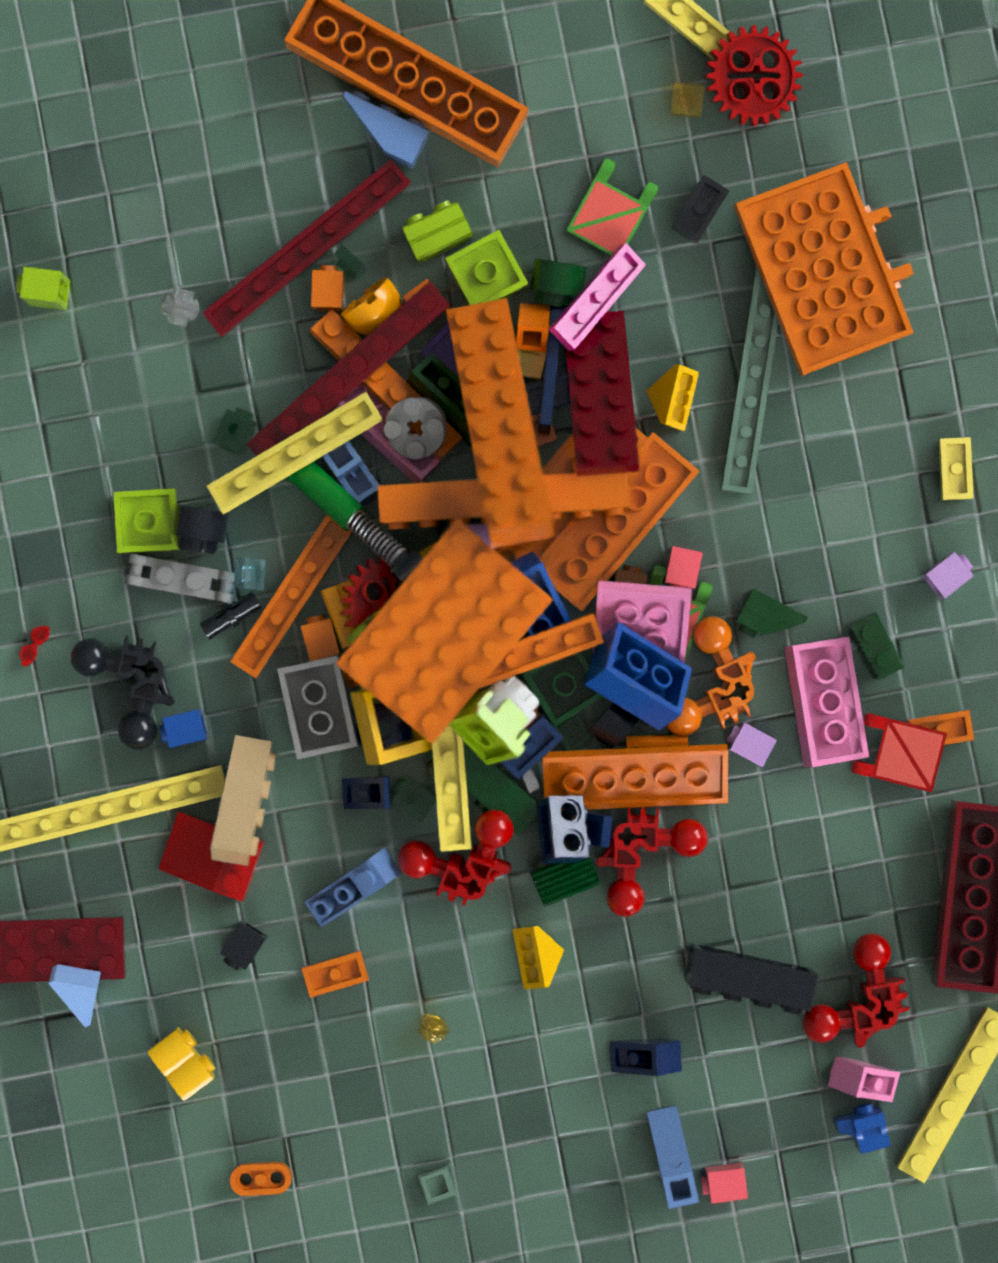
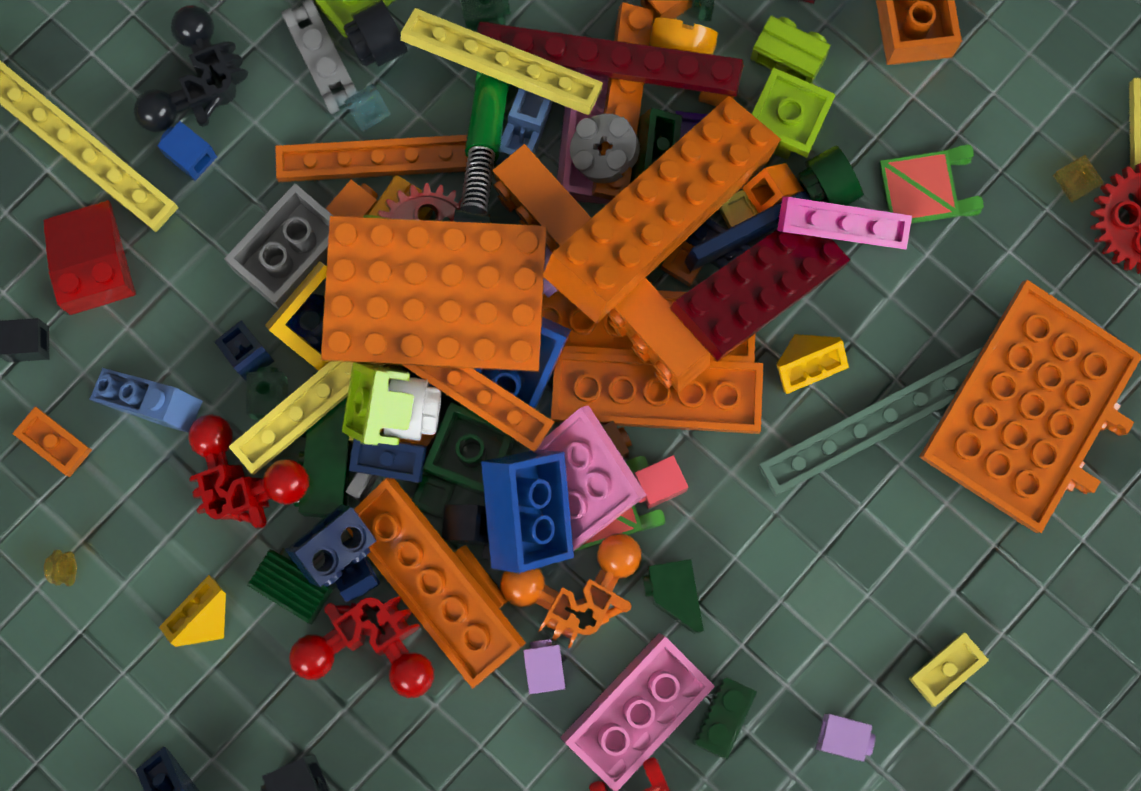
camera: 55 degrees right, 10 degrees down
black pin [200,592,262,640] -> none
tan brick [211,735,277,866] -> none
black plate [671,175,730,244] -> none

